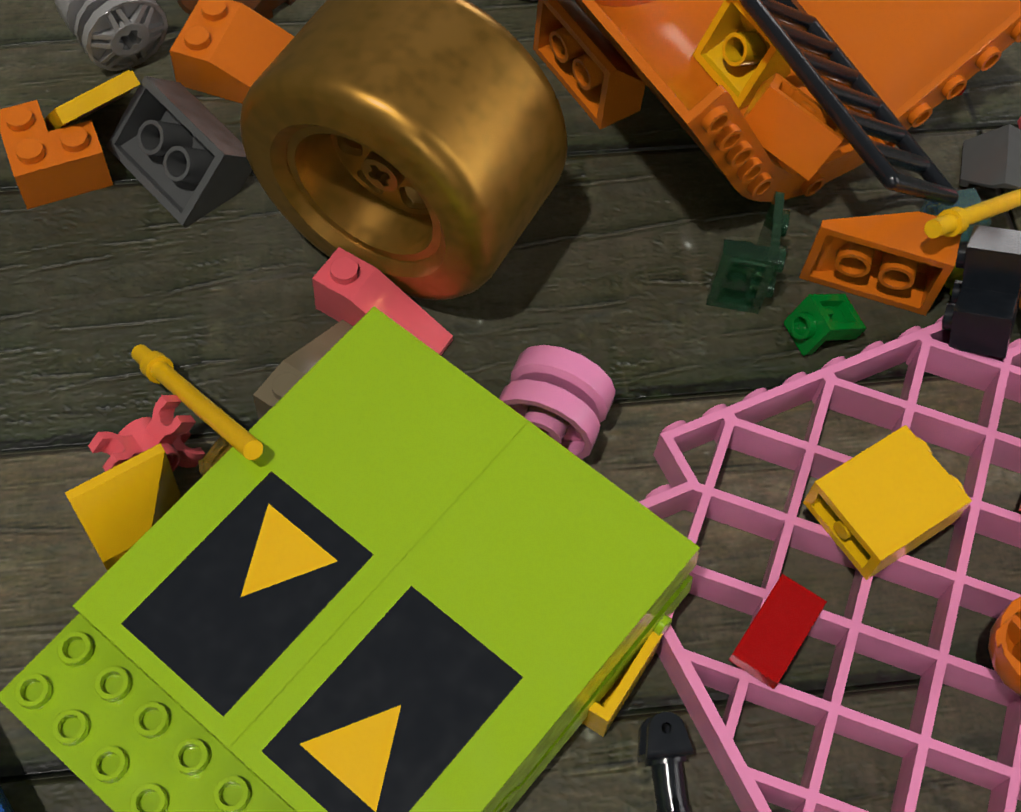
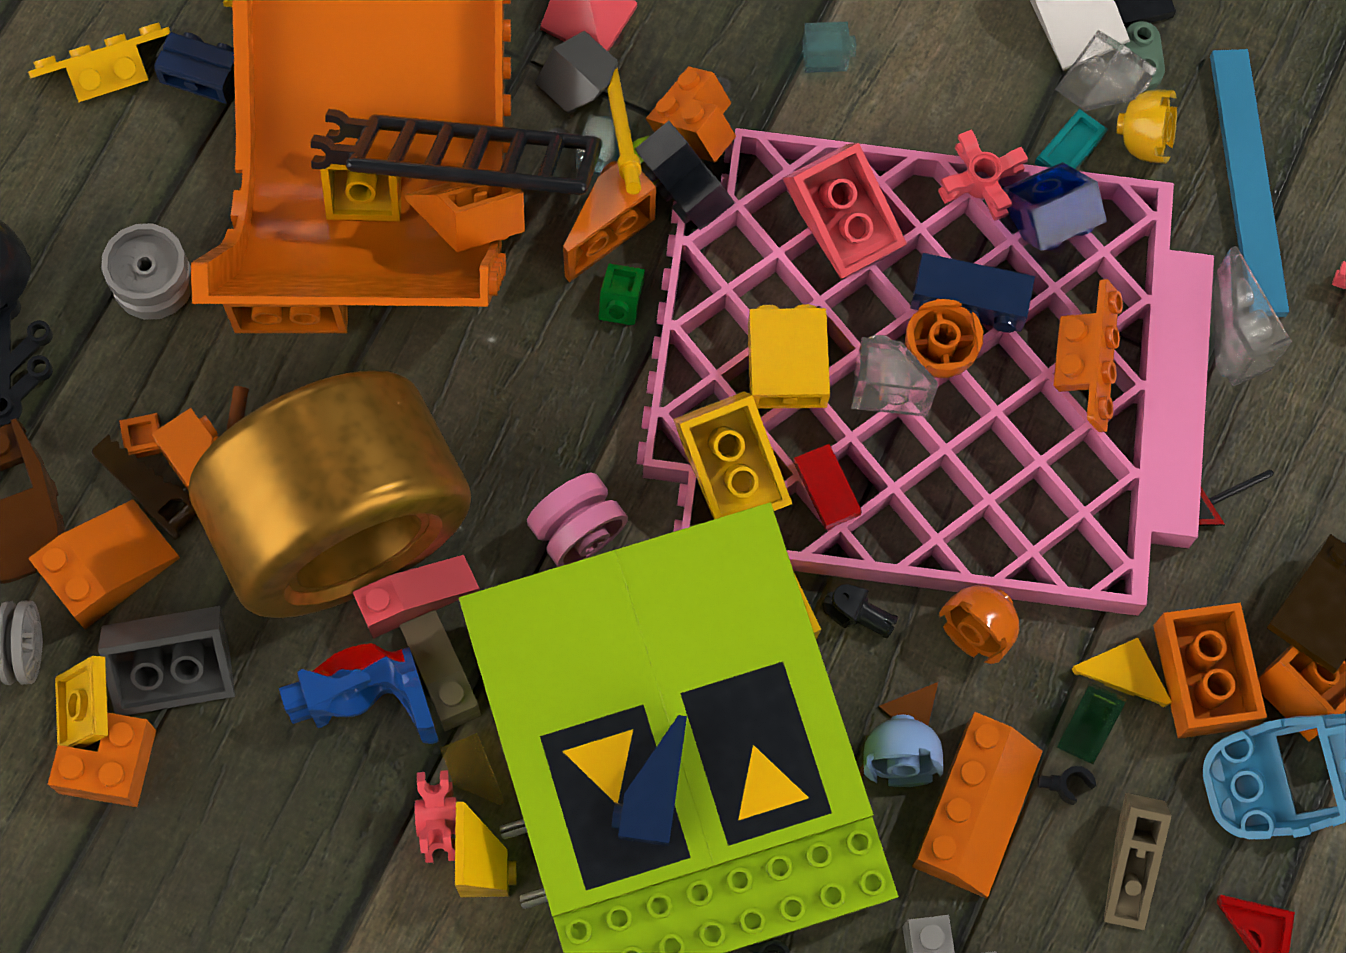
camera: 55 degrees left, 10 degrees up
yellow bar [131,344,263,460] -> none
clear green bracket [706,191,790,314] -> none
none -> blue hips [279,643,439,744]
none -> dark blue slope [611,715,687,846]
none -> yellow slope [673,391,792,519]
none -> clear slope [851,335,938,417]

